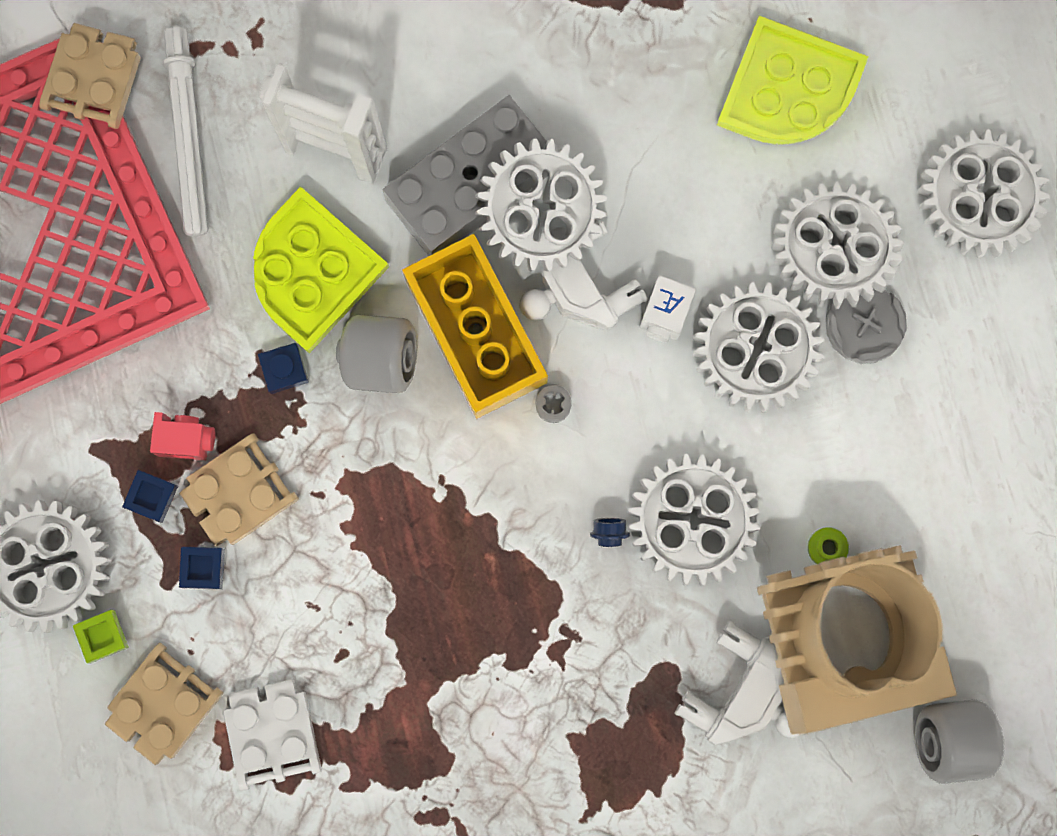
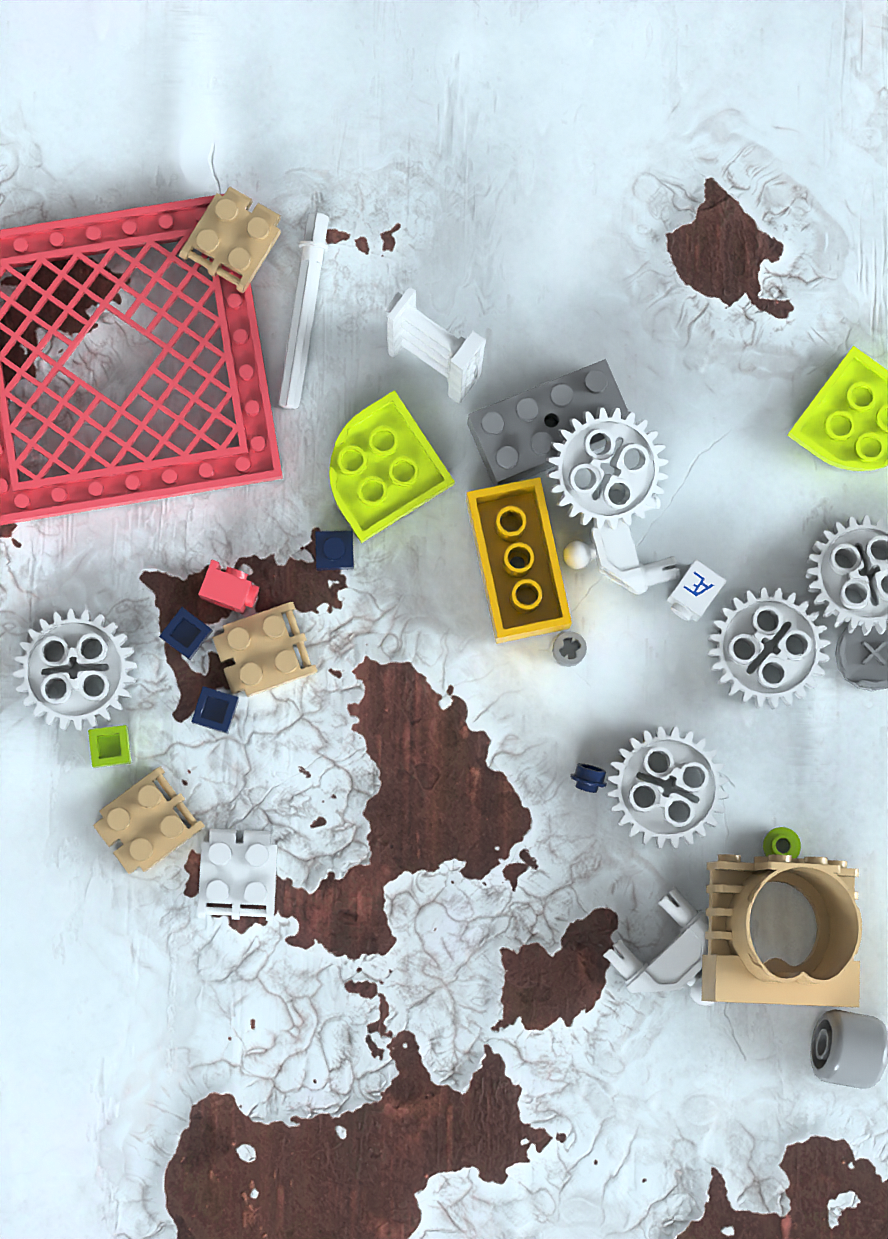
camera: 10 degrees right, 0 degrees up
light grey head [336,315,417,393] -> none

